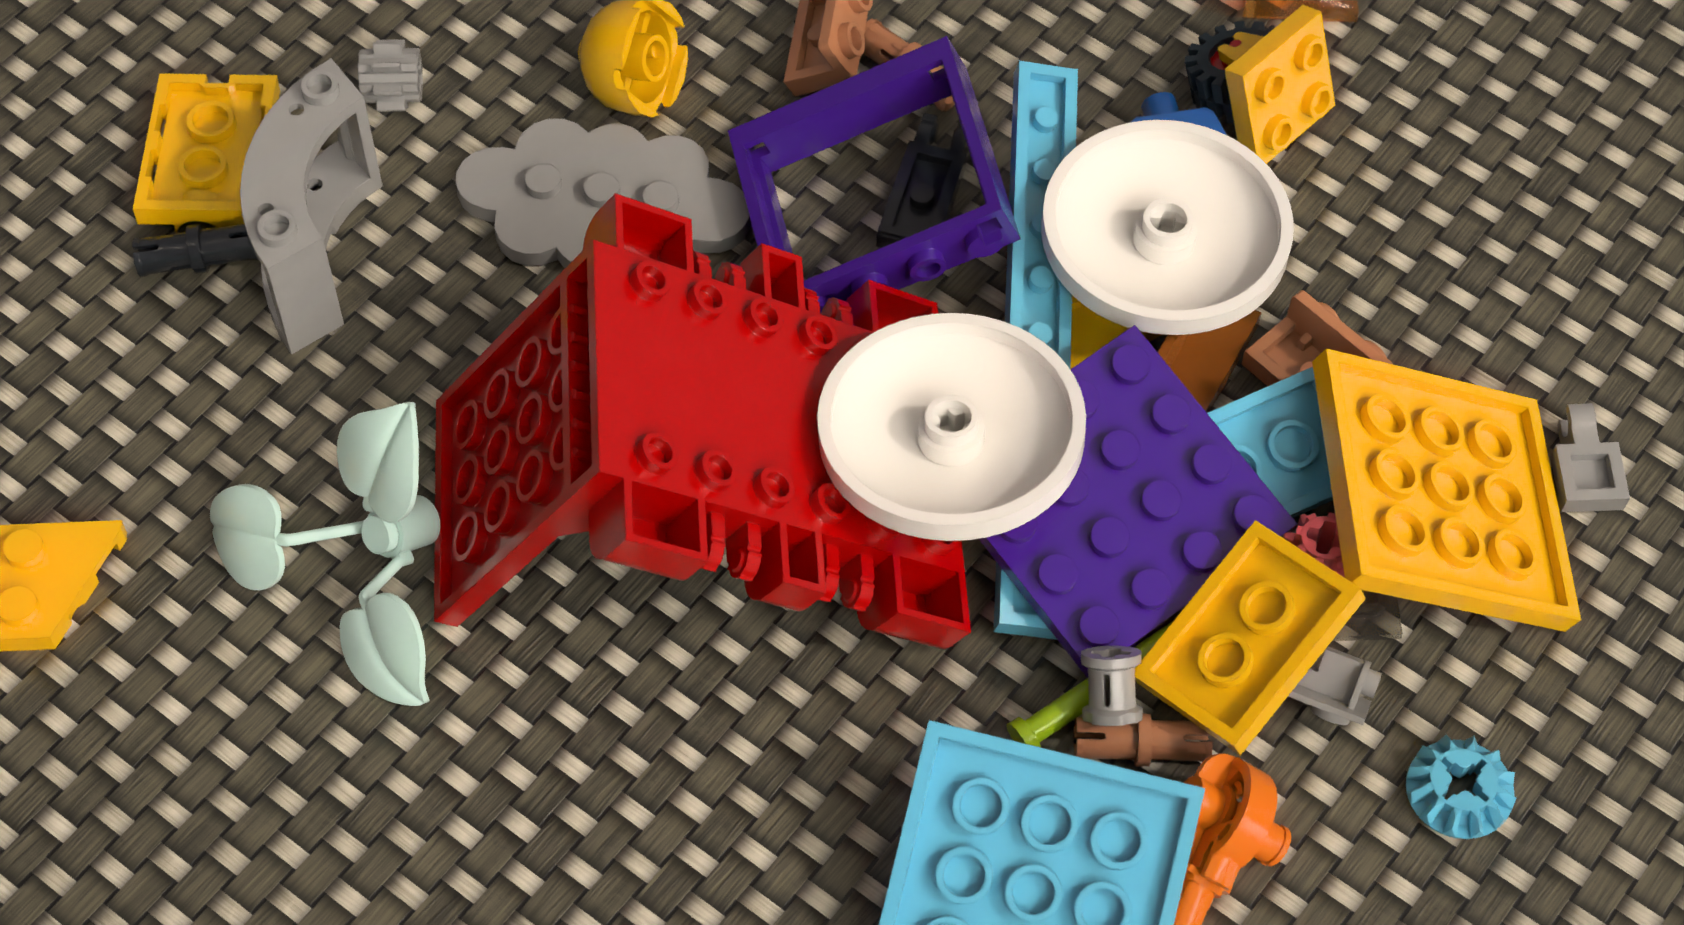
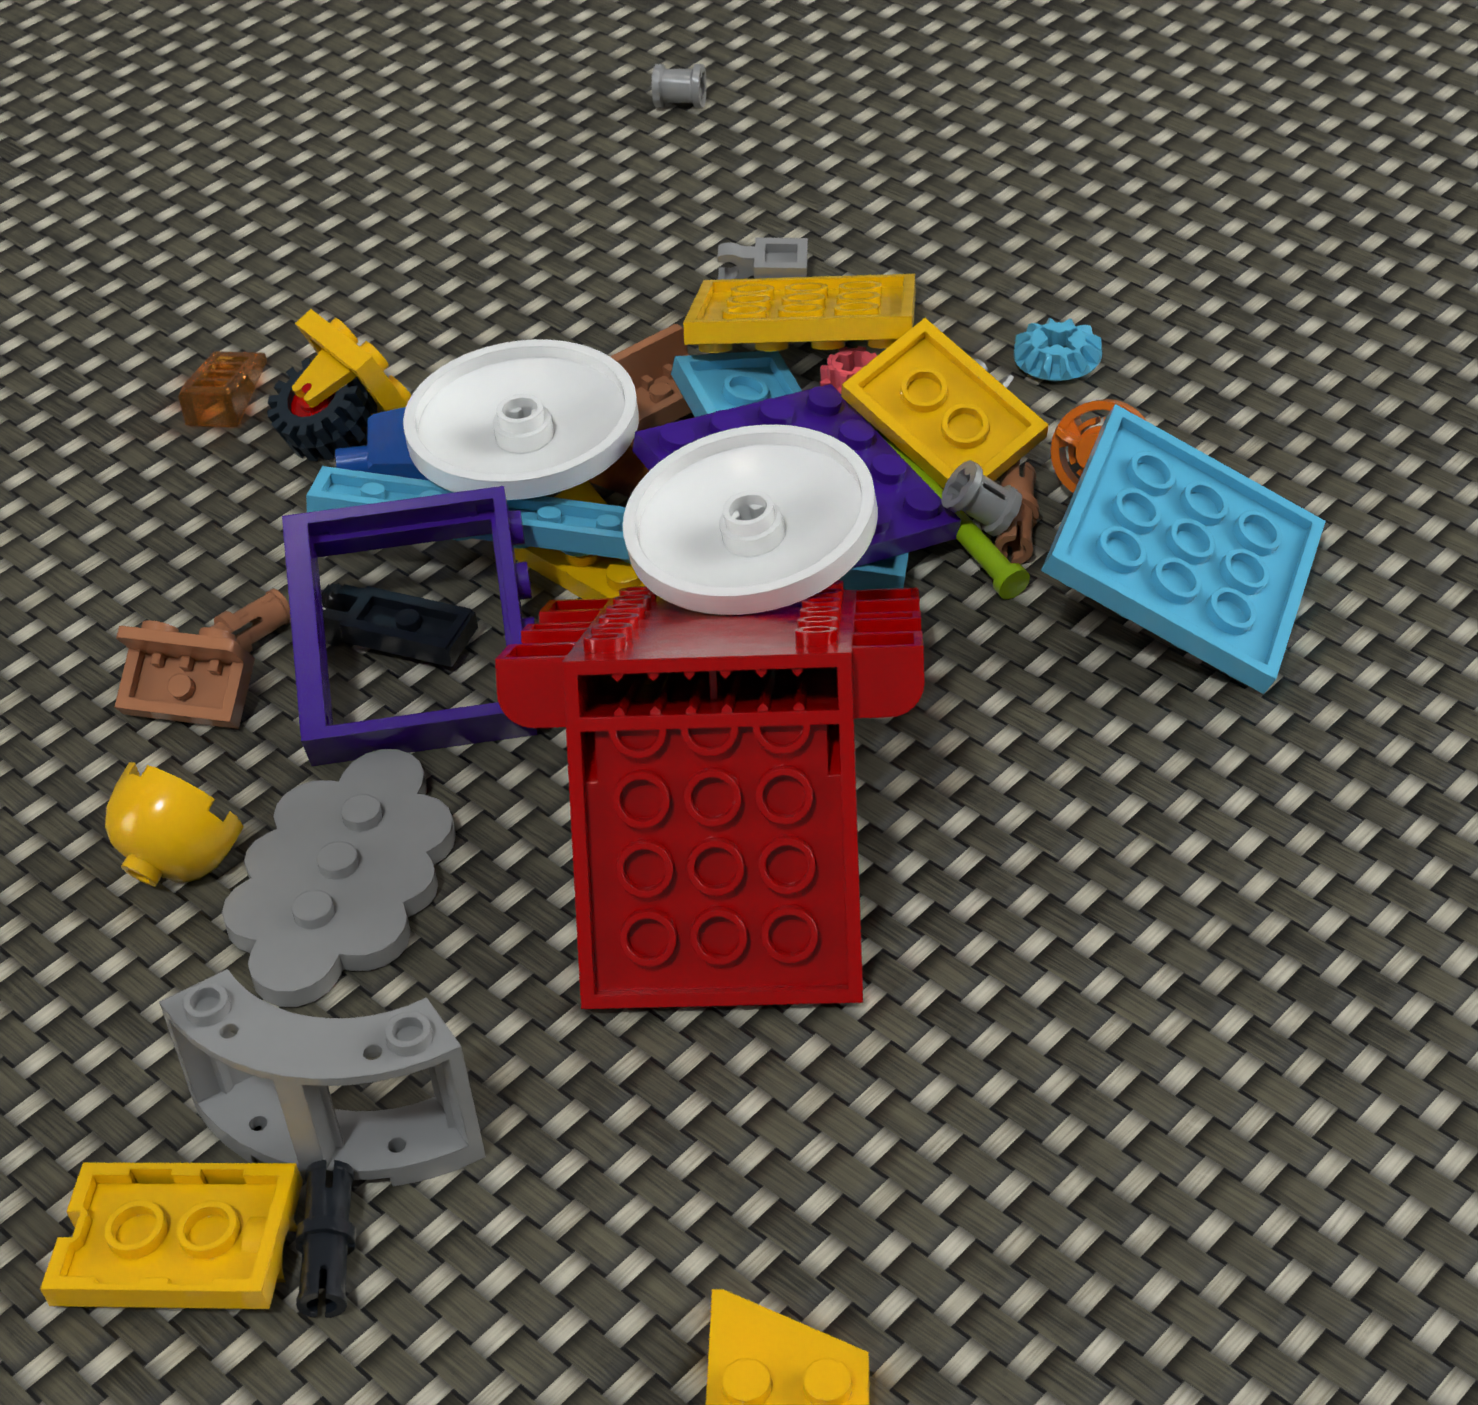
camera: 80 degrees left, 15 degrees down
light aqua plant [210,402,440,706] -> none
light grey gear [358,39,423,112] -> none

